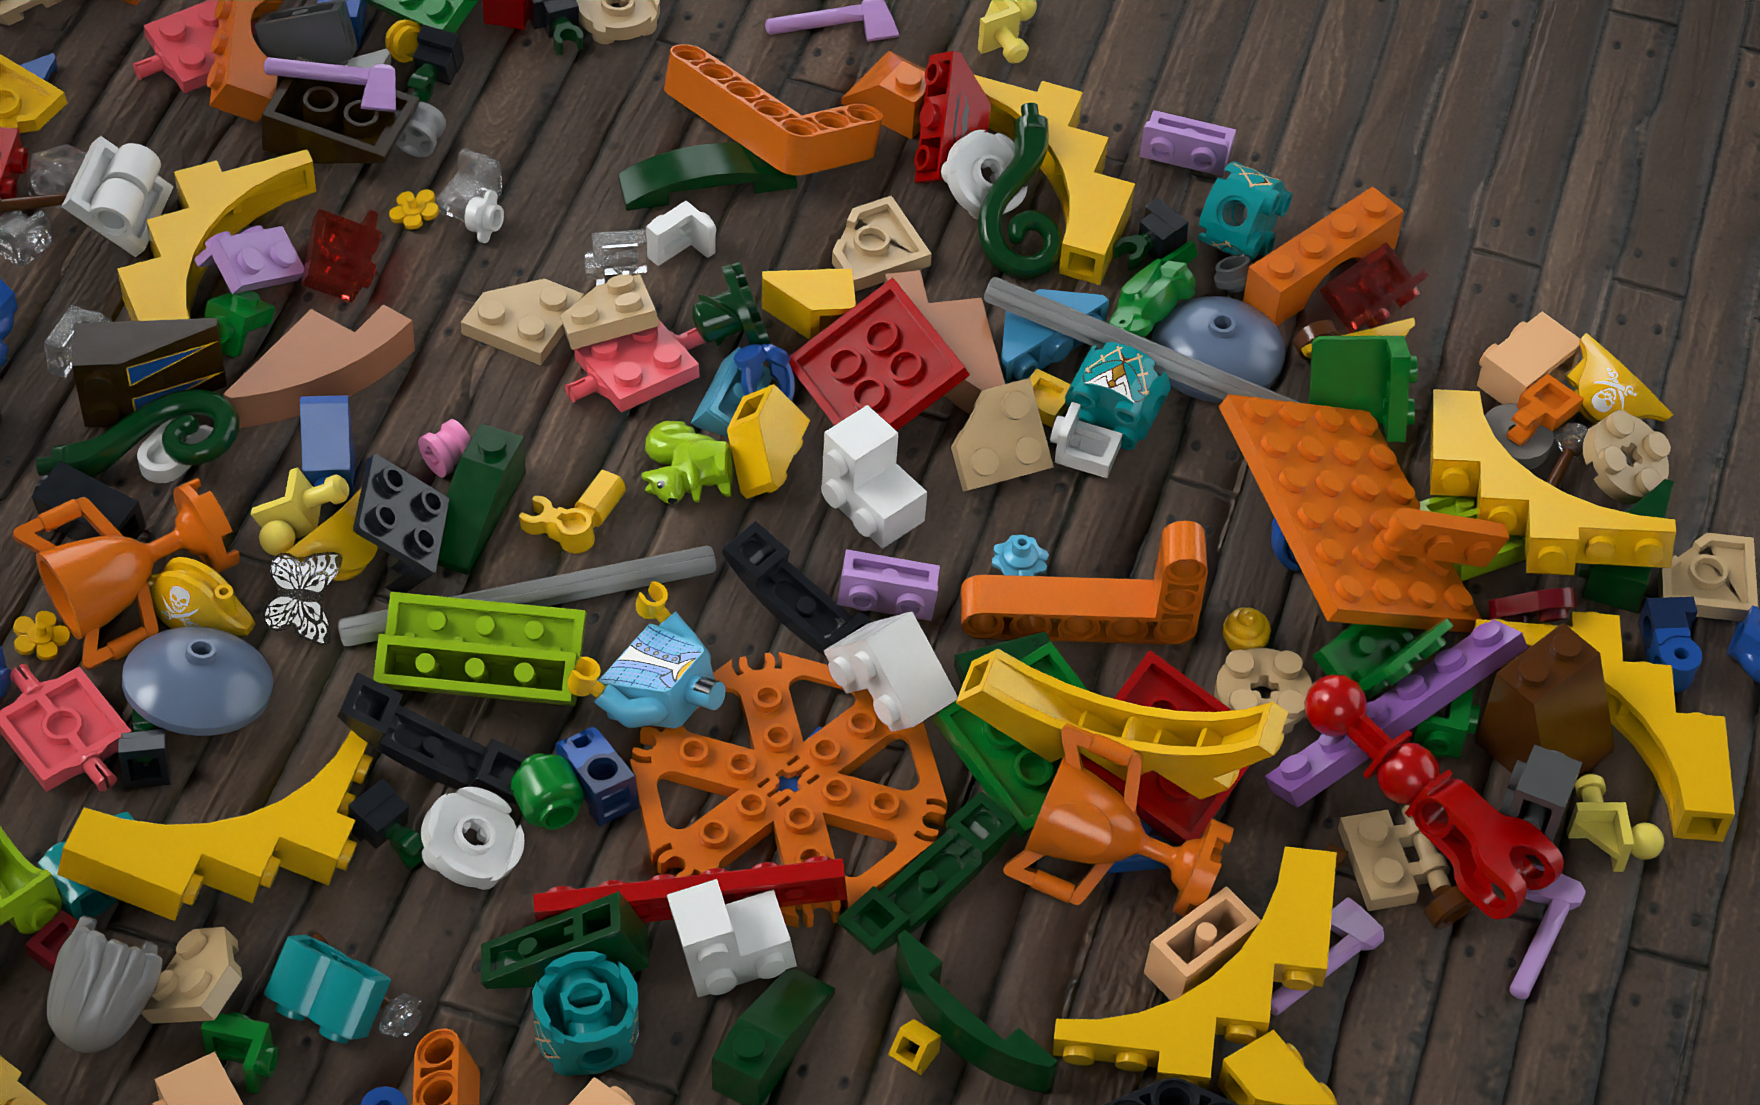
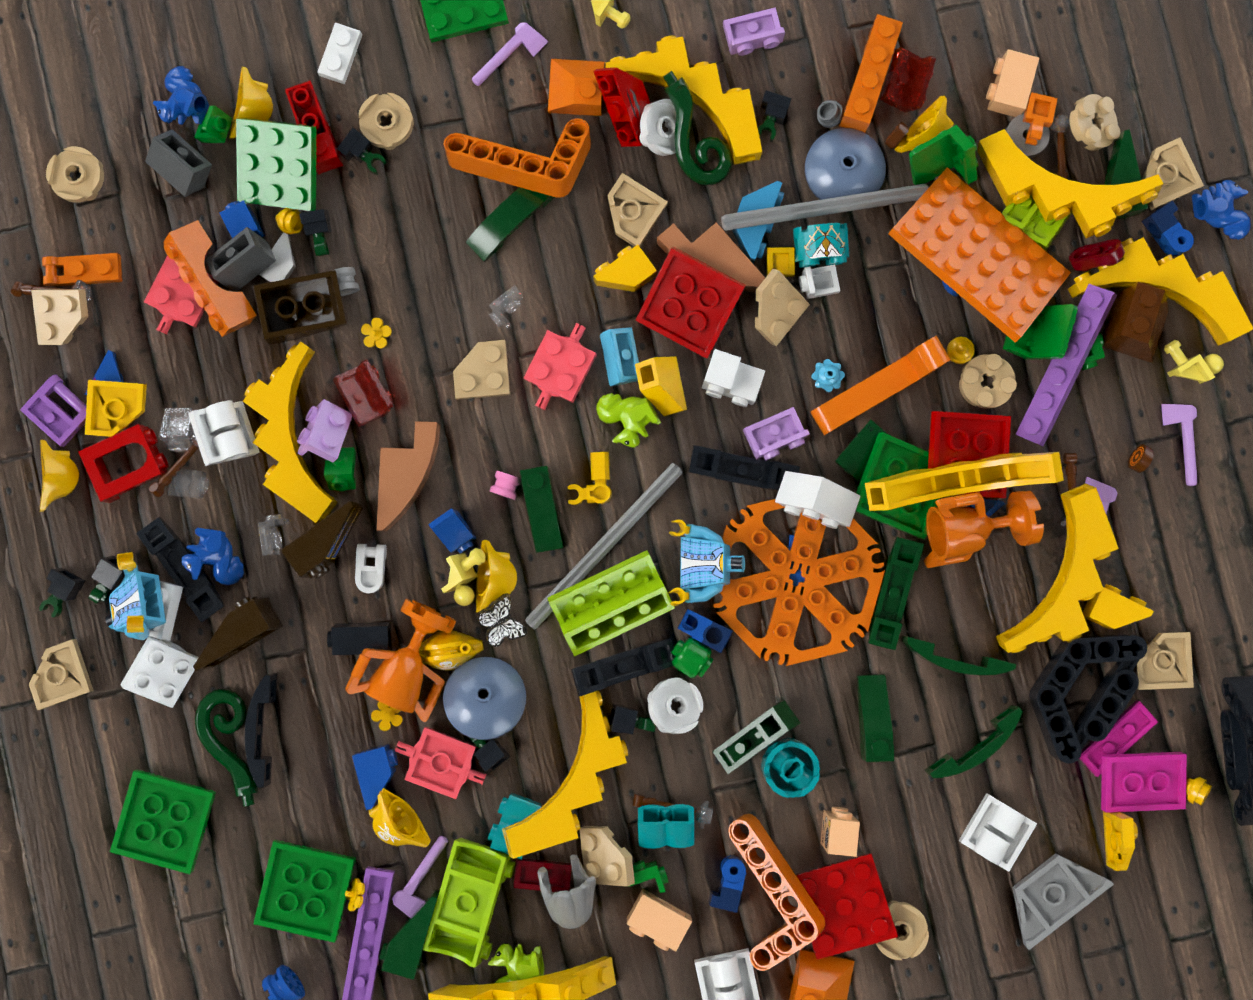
camera: 25 degrees left, 35 degrees up
dark green plant [36,389,240,477] -> none
lavender piece [264,57,396,112] -> none
black bracket [353,454,450,593] -> none
clear bracket [437,148,502,222] -> none
white plate [465,190,504,243] -> none
red plate [533,856,848,923] -> none
tan plate [560,274,659,350] -> none
white bracket [646,201,716,266] -> none
white brick [667,879,797,998] -> none
dark green plate [692,261,771,346] -> none
blue piece [733,344,795,401] -> none
yellow piece [888,1019,941,1075] -> none
green animal [1109,241,1198,338] -> none
light nougat brick [1144,886,1261,1000] -> none
teal brick [1198,161,1293,261] -> none
red piece [1304,675,1564,919] -> none
tan plate [1338,805,1452,911] -> none
orange plate [1372,508,1510,568] -> none
dark grey brick [1499,744,1583,863] -> none
yellow hat [1565,333,1673,425] -> none

